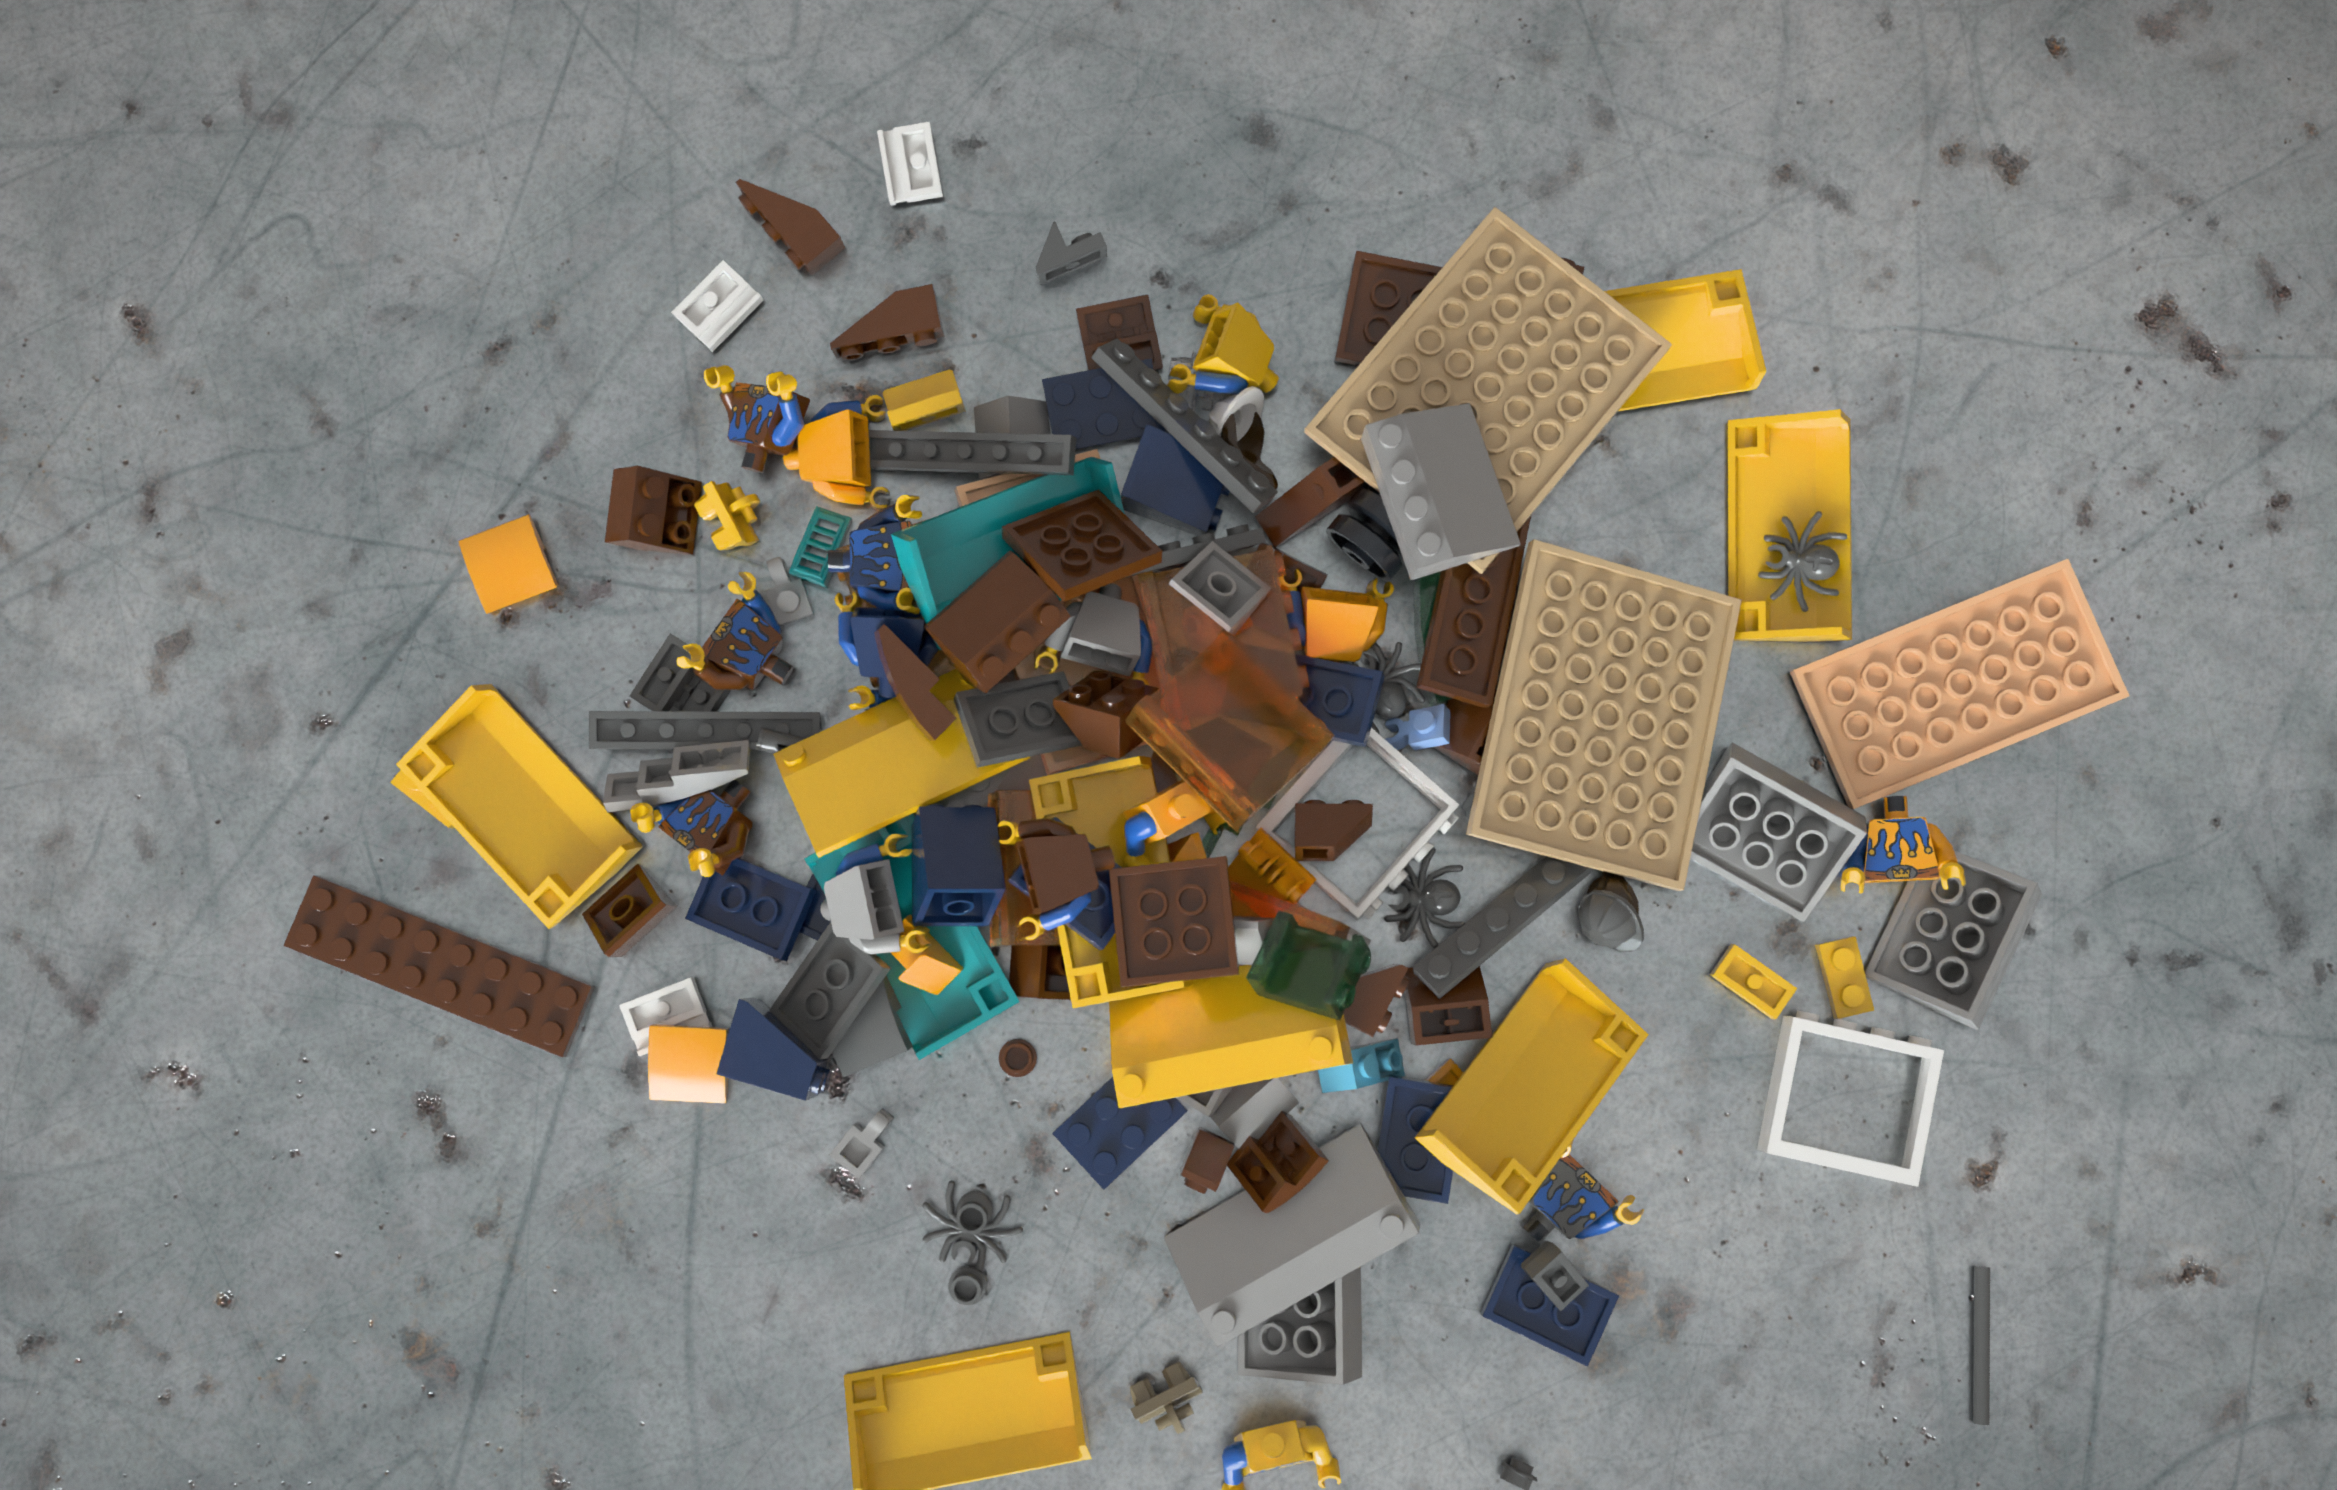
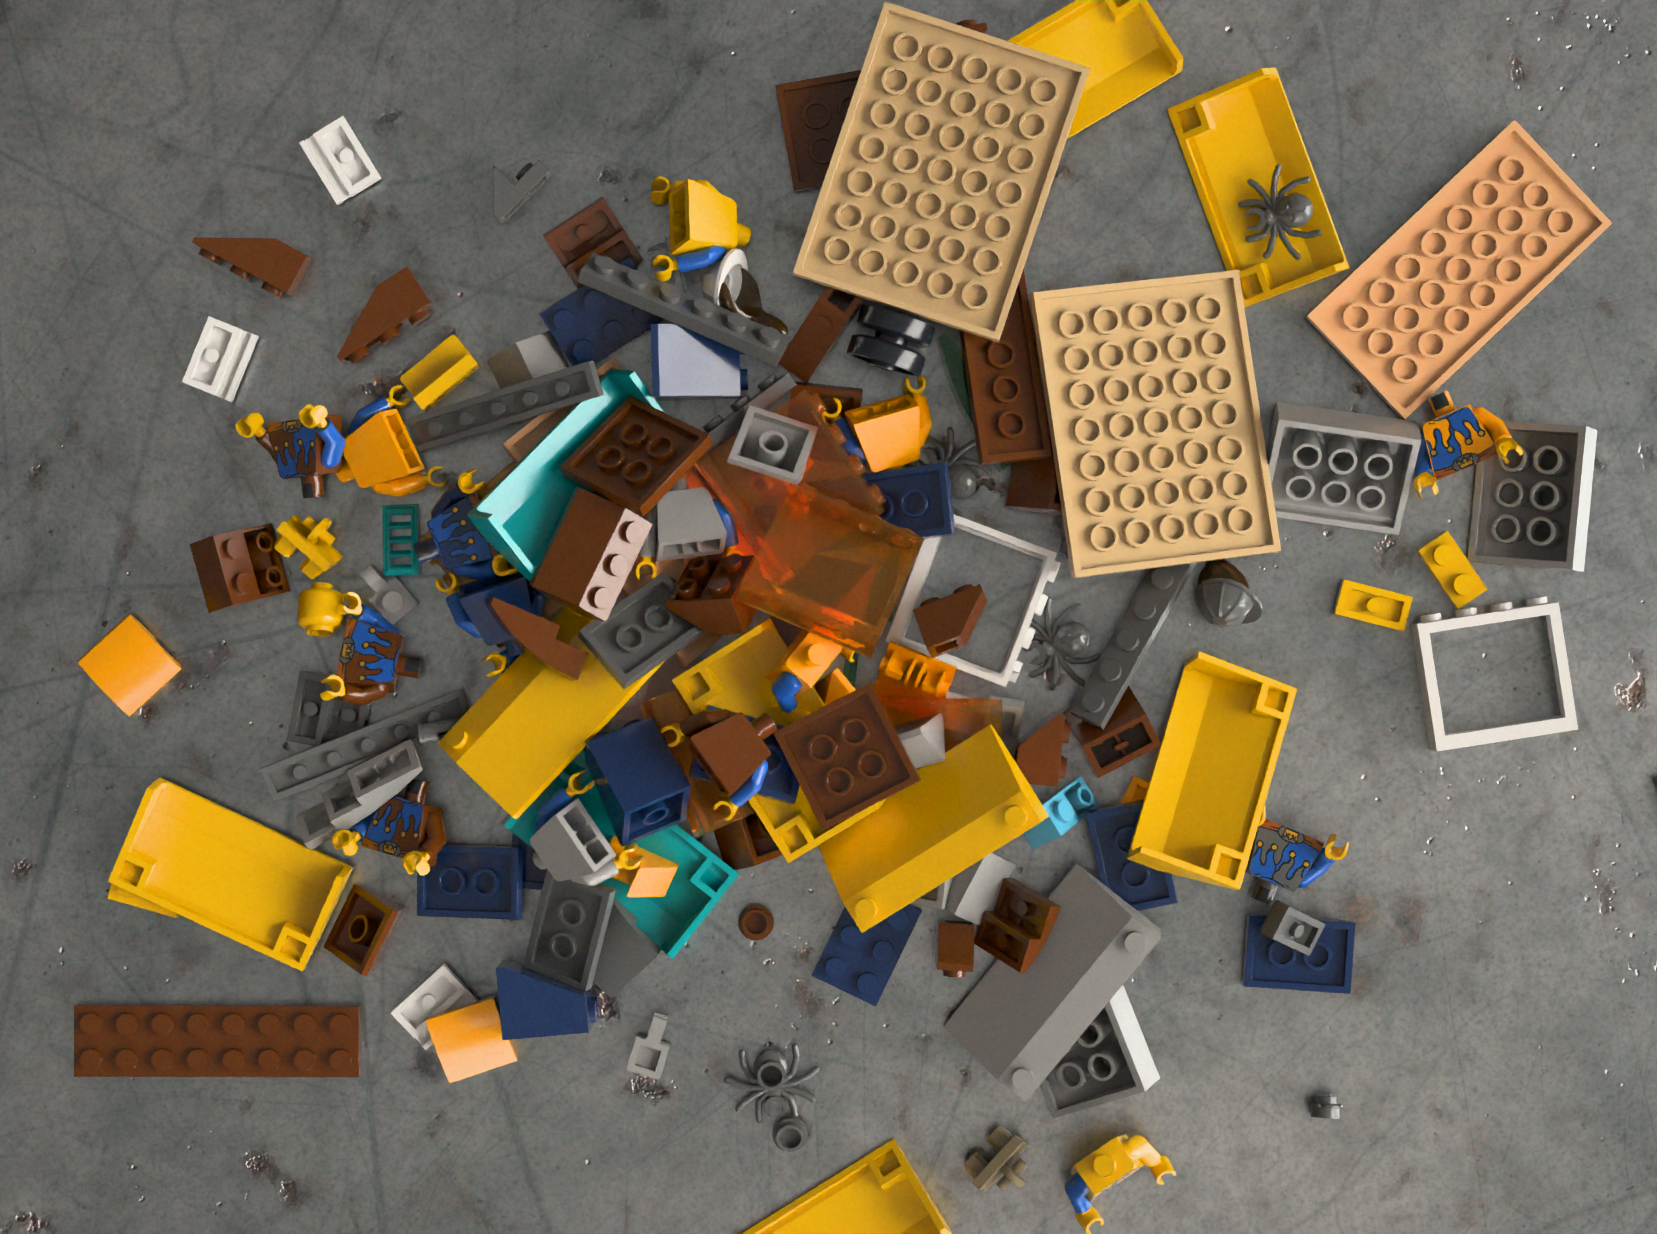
camera: 20 degrees left, 5 degrees up
clear green panel [1246,910,1371,1021] -> none
light grey slope [1361,403,1521,580] -> none
light blue plate [1385,704,1450,751] -> none
none -> yellow head [297,582,345,637]

